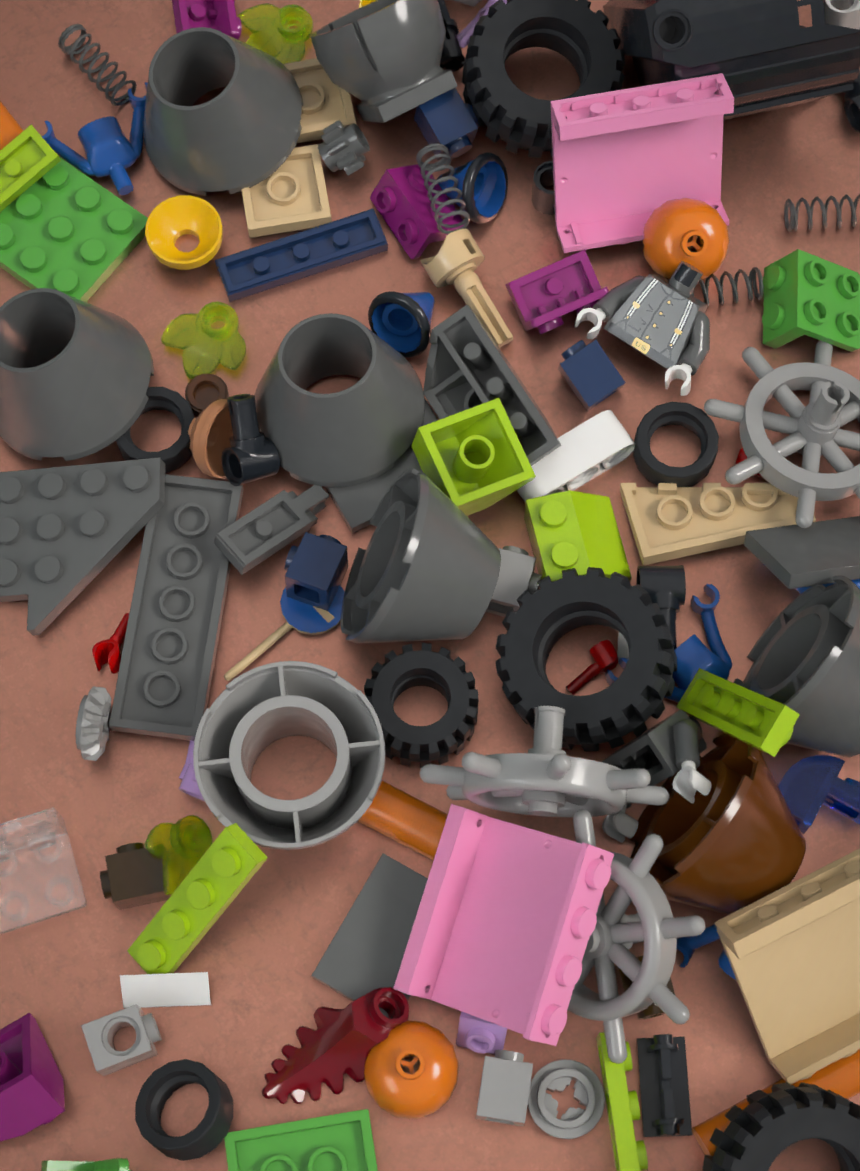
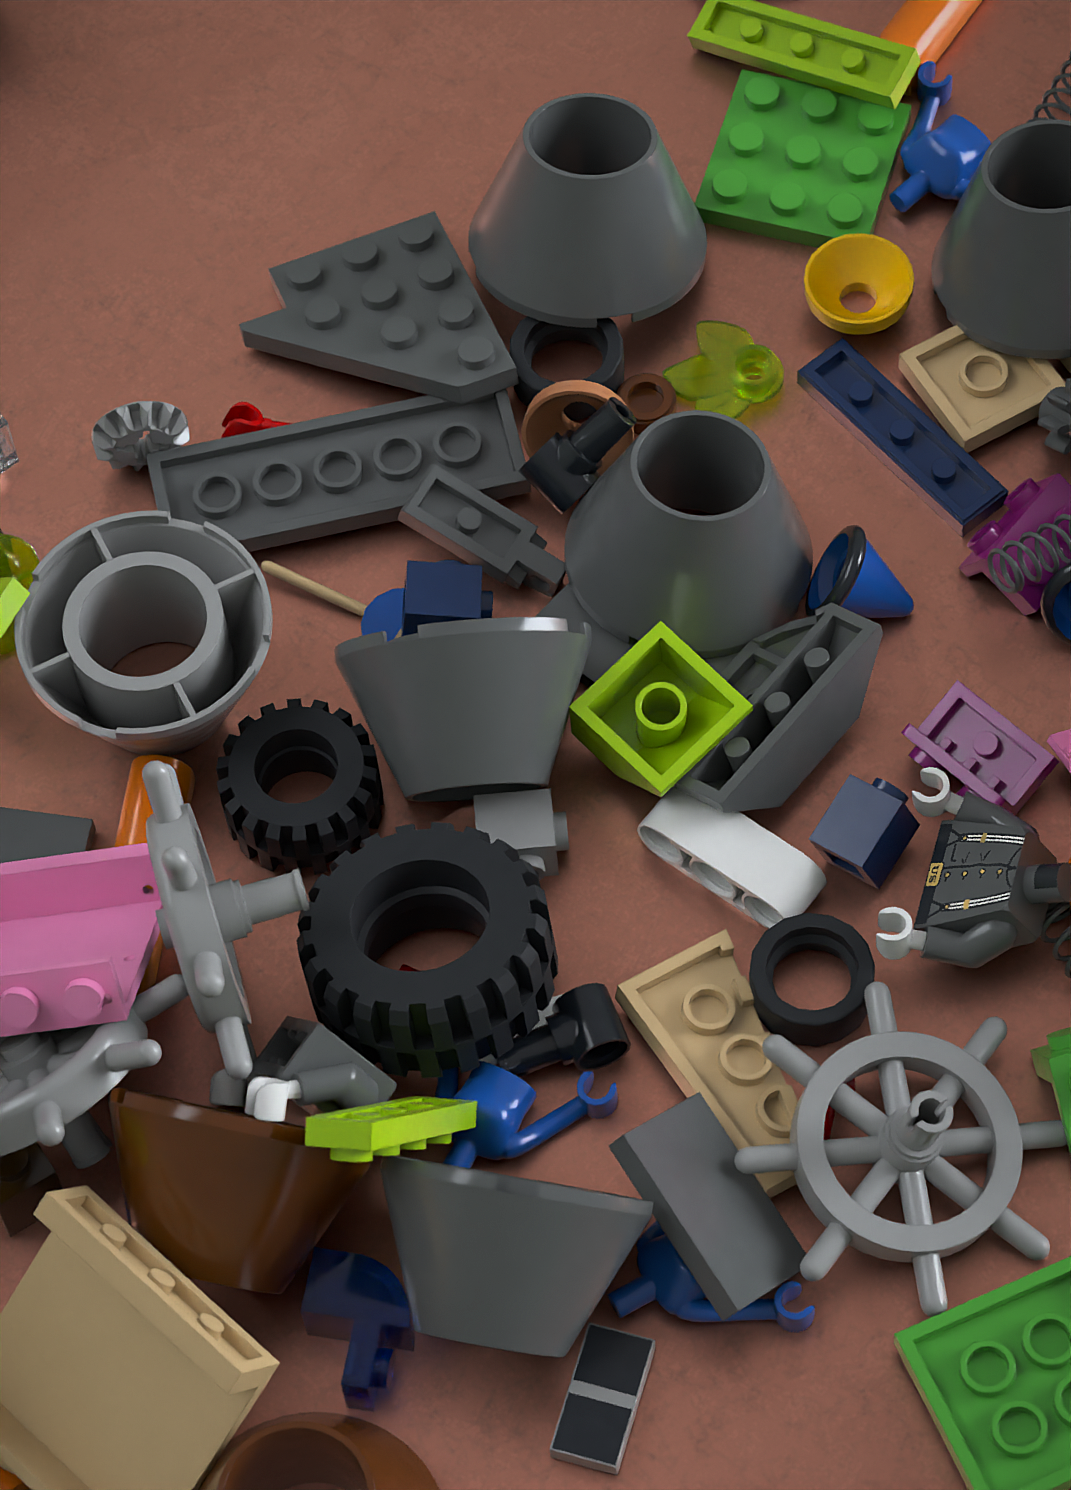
camera: 75 degrees right, 10 degrees down
tan piece [421,228,514,348] -> none
lime slope [524,490,632,582] -> none

